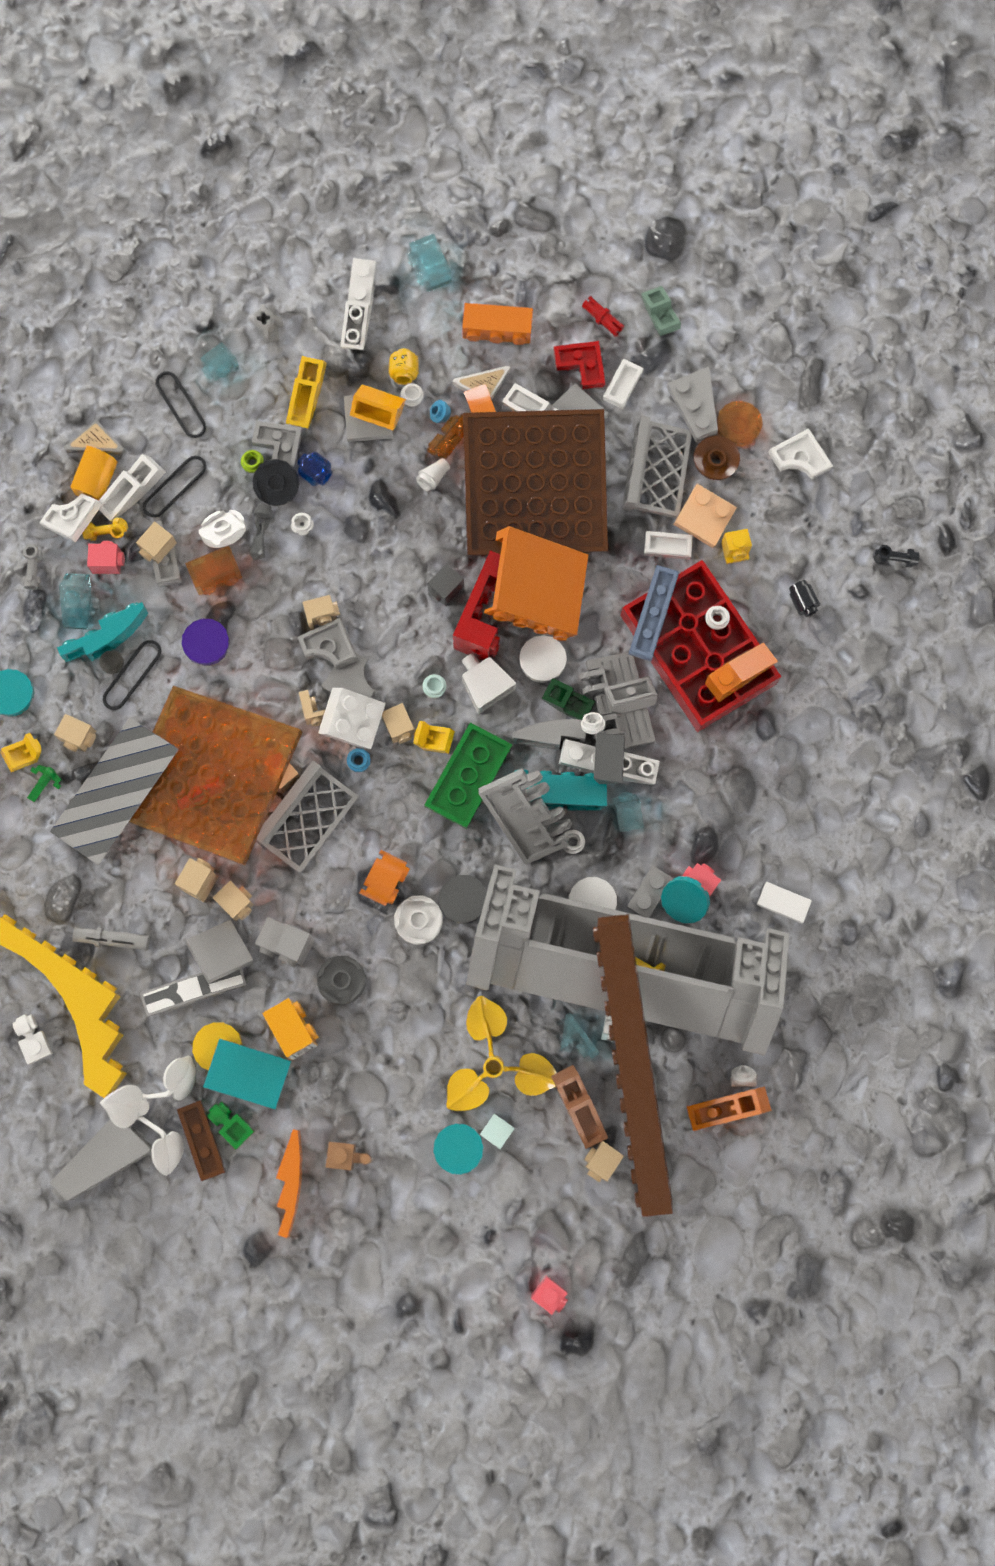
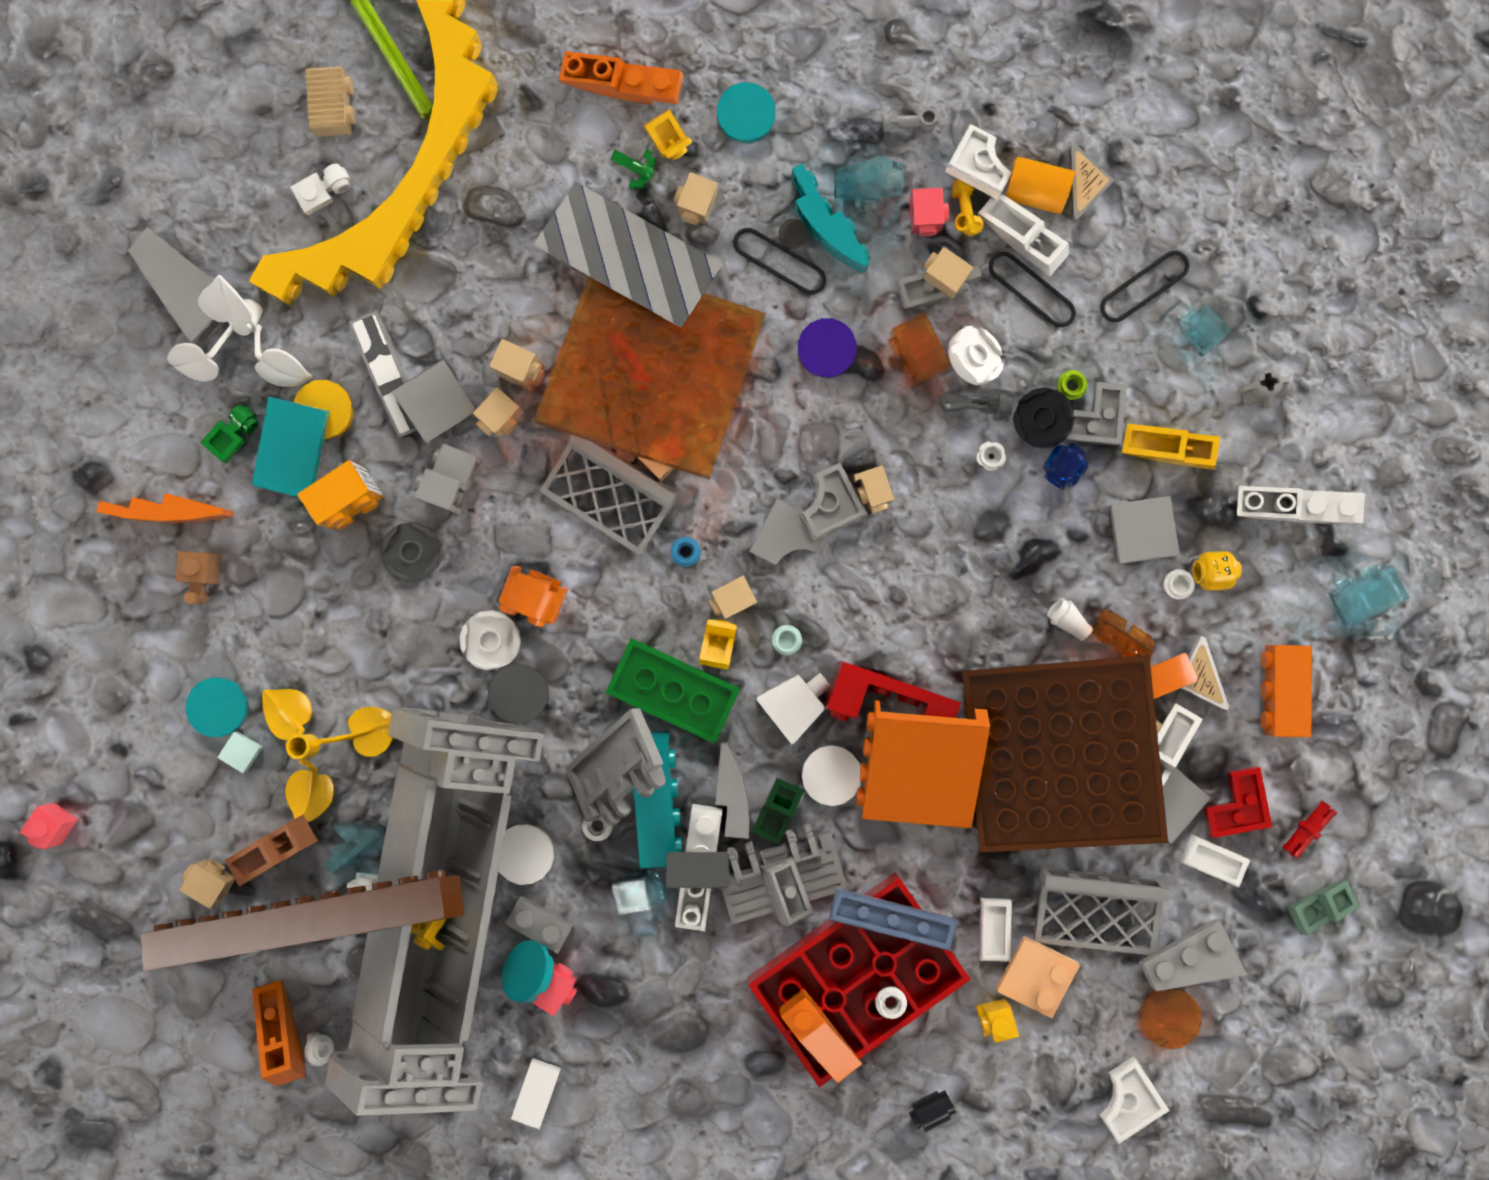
camera: 85 degrees right, 10 degrees up
light grey pin [73,926,150,951] -> none
reddish brown plate [177,1100,226,1182] -> none
tan bracket [299,690,325,726] -> none
white brick [318,688,386,749] -> none
light orange brick [350,384,406,430] -> none
dark grey brick [427,564,464,606] -> none
dark azure plate [430,400,451,423] -> none
white plate [581,712,605,734] -> none
reddish brown dish [694,436,740,480] -> none

